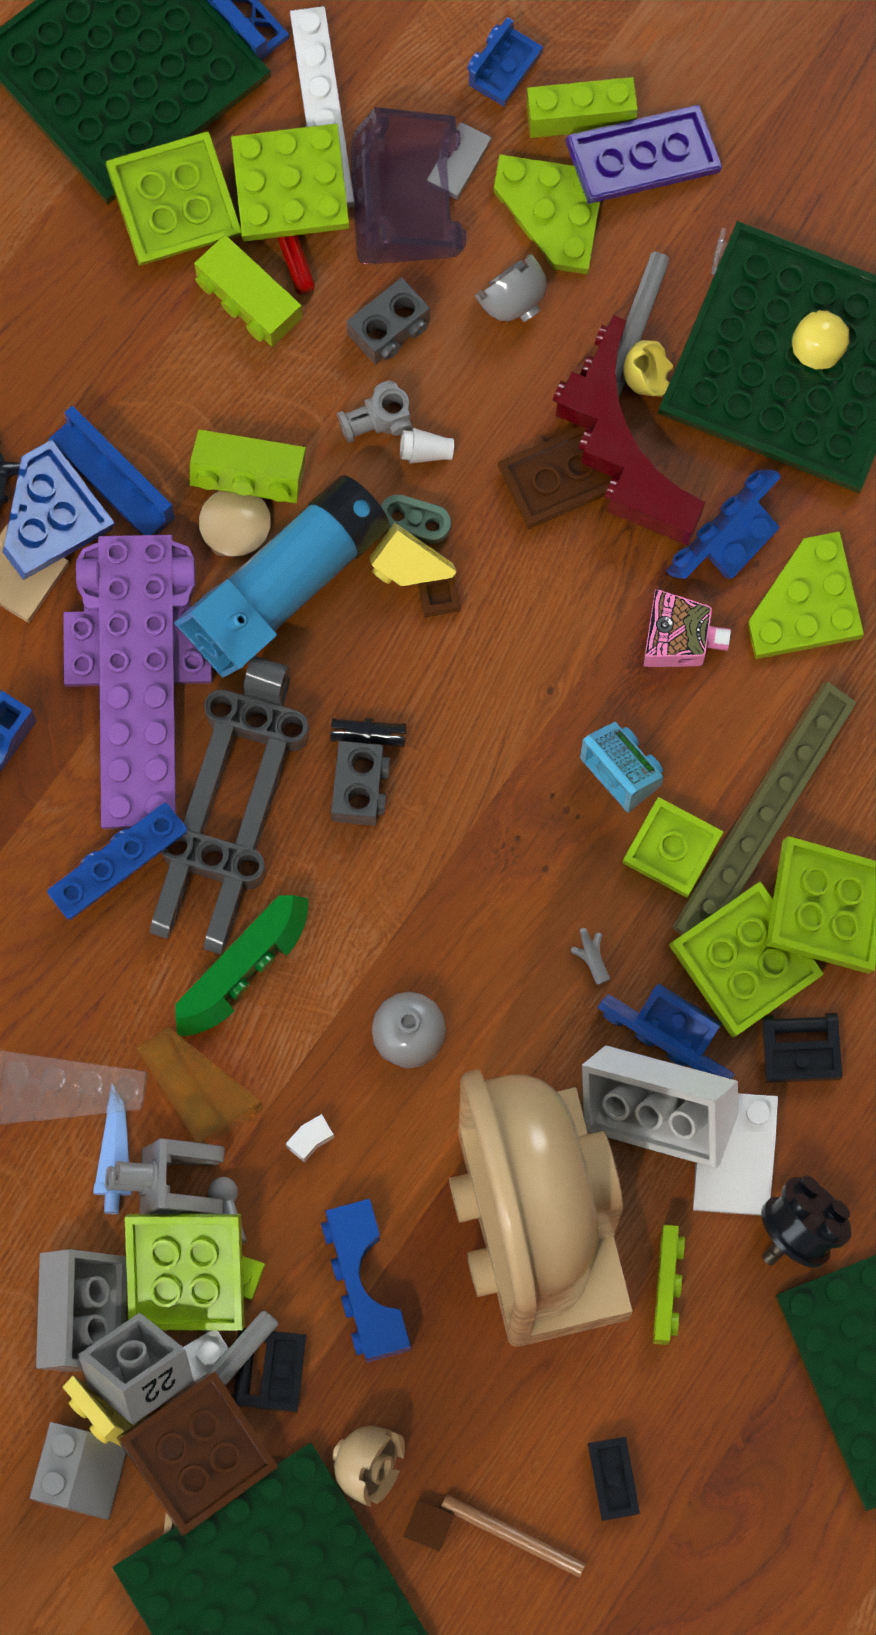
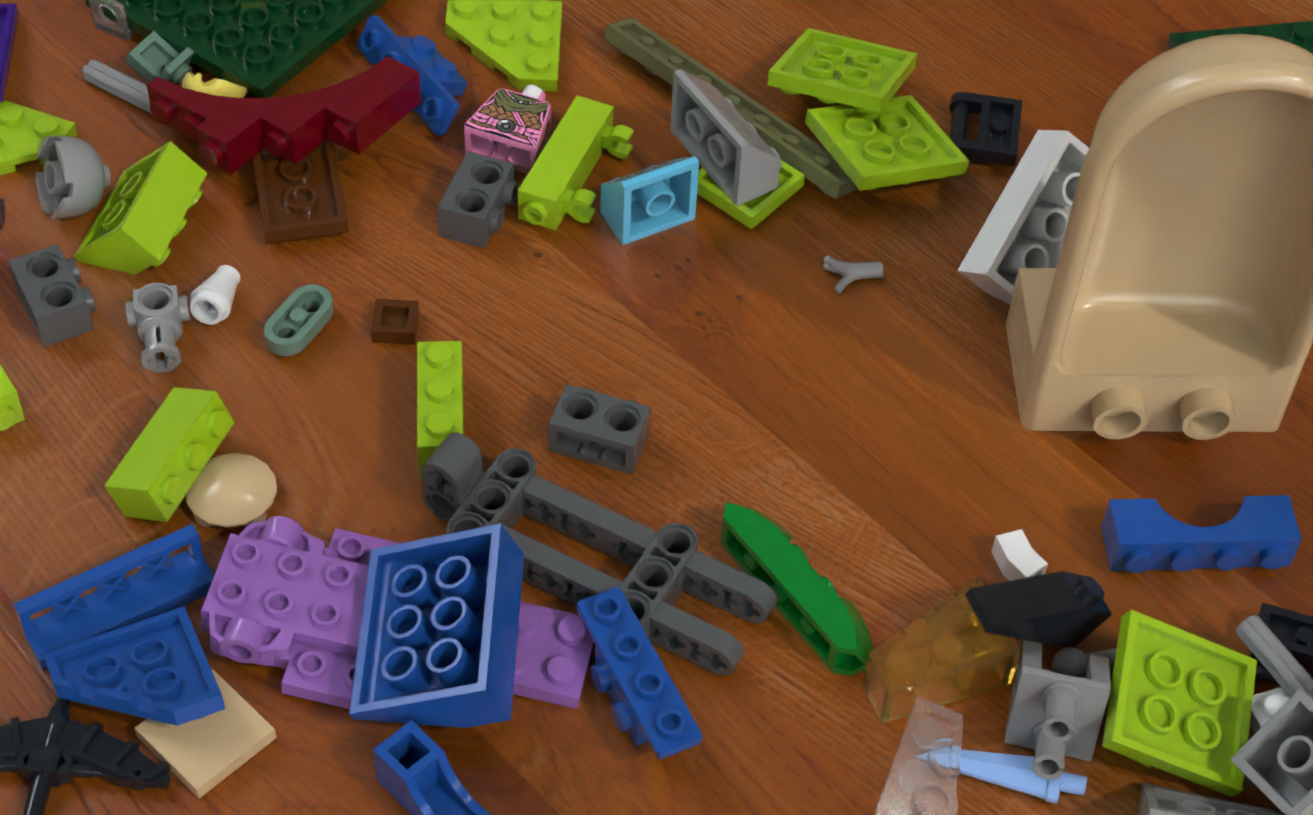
camera: 80 degrees left, 25 degrees down
dark azure piece [174,475,390,678] -> none
black pin [330,718,407,747] -> none
light yellow slope [369,522,457,586] -> none
light grey cylinder [371,991,446,1069] -> none
blue bracket [598,983,735,1079] -> none
none -> lime slope [74,141,207,275]
none -> sand green bracket [125,31,195,85]
none -> blue slope [349,523,524,728]
none -> lime brick [417,341,464,480]
none -> dark grey brick [437,151,519,248]
none -> lime brick [518,95,634,231]
none -> light grey slope [670,69,781,206]
none -> black slope [965,571,1112,648]

